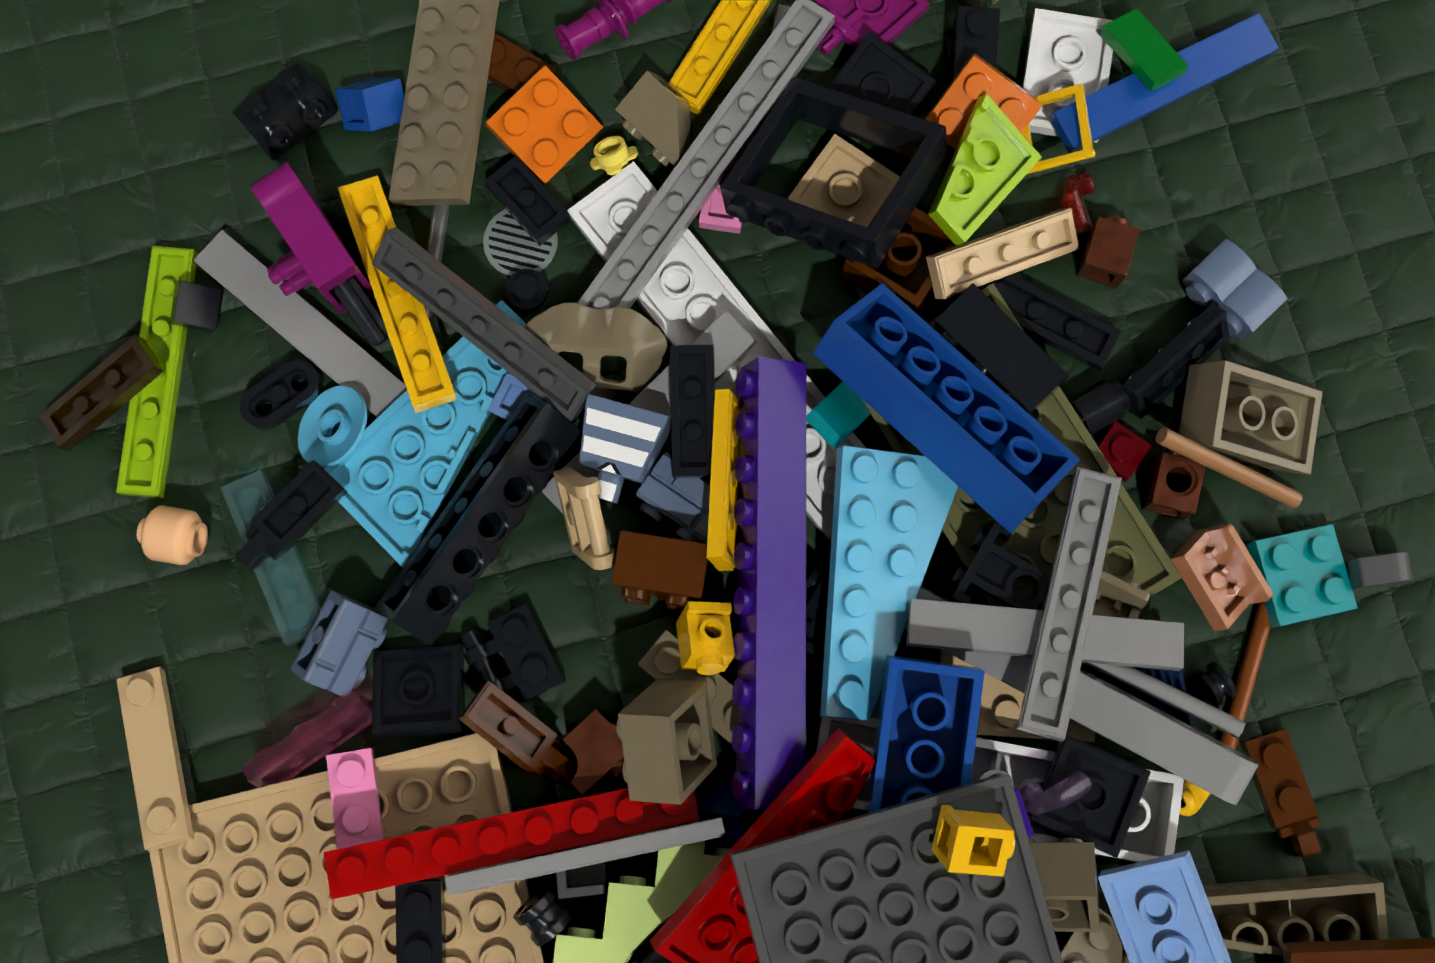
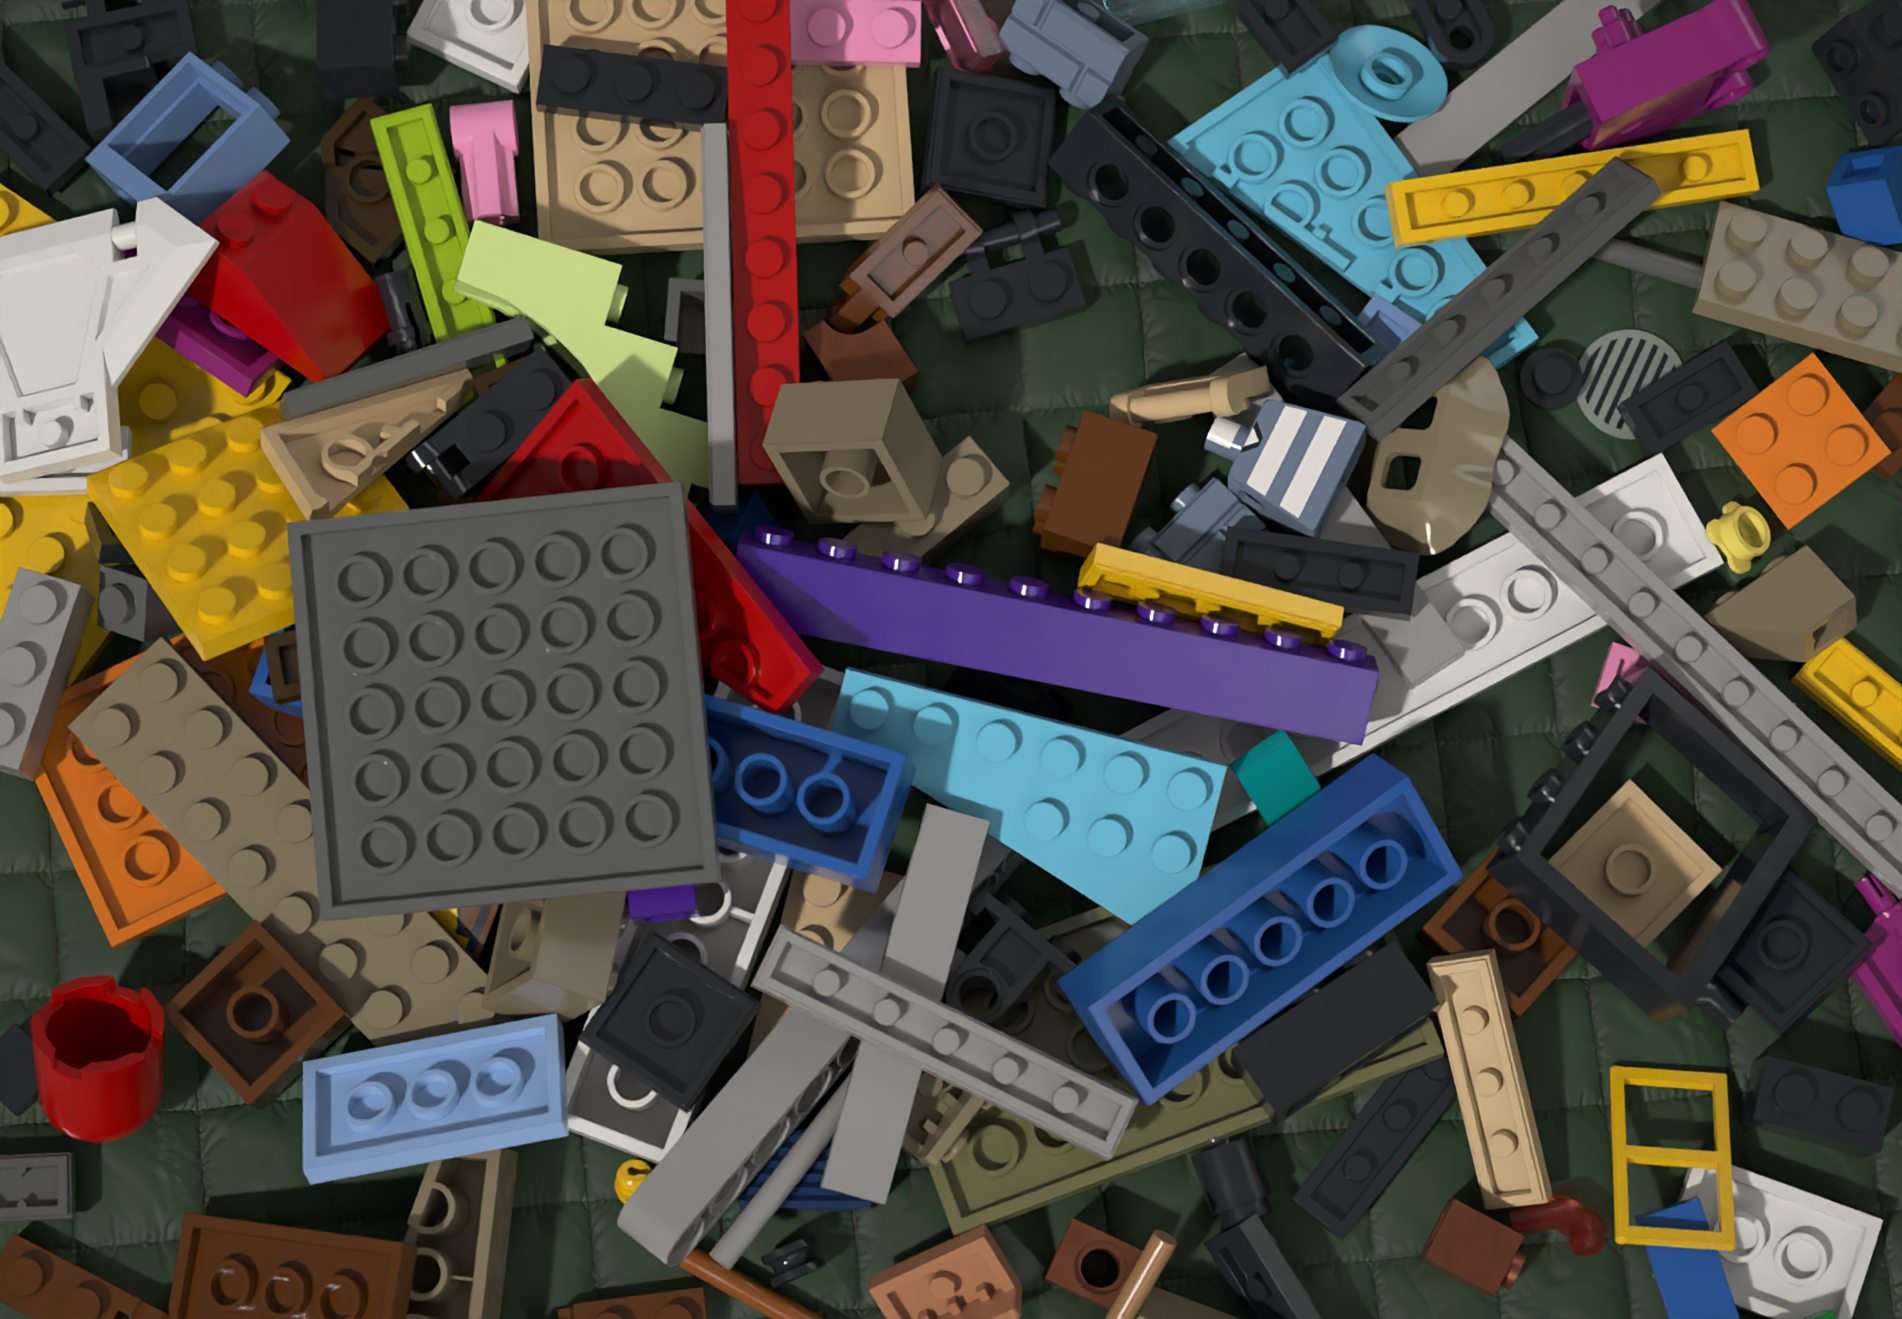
camera: 95 degrees right, 0 degrees up
black wheel [513,887,572,947] -> none
yellow brick [676,601,735,675] -> none
orange plate [925,53,1043,150] -> none
lime wing [928,93,1042,246] -> none
yellow brick [931,805,1015,877] -> none
clear purple arm [1020,771,1091,816] -> none
dark red plate [1098,421,1152,483] -> none

